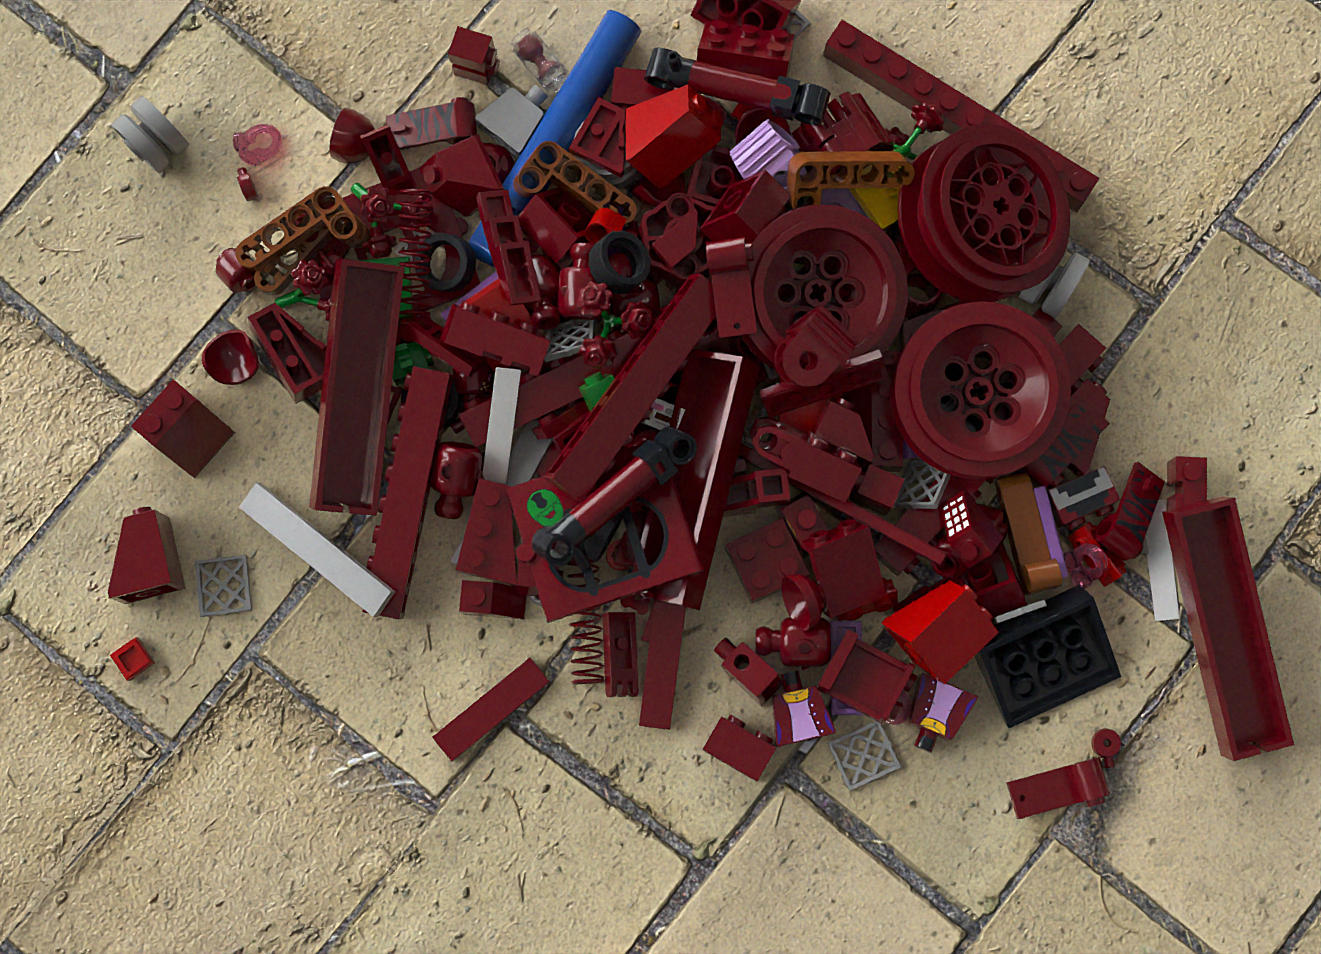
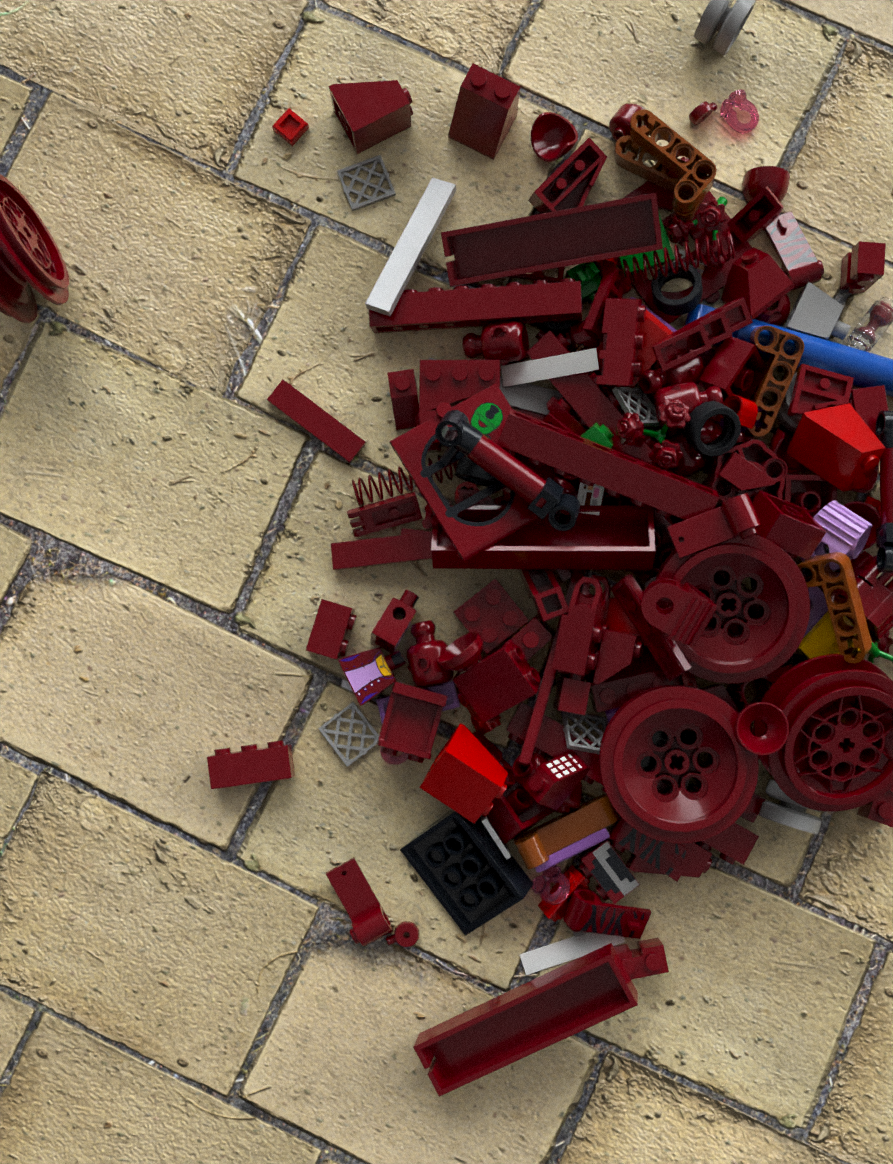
camera: 75 degrees right, 5 degrees up
dark red plant [274,248,344,321] -> none
torso [908,673,979,753] -> none
none -> dark red brick [207,740,295,789]
none -> dark red piece [735,702,789,755]

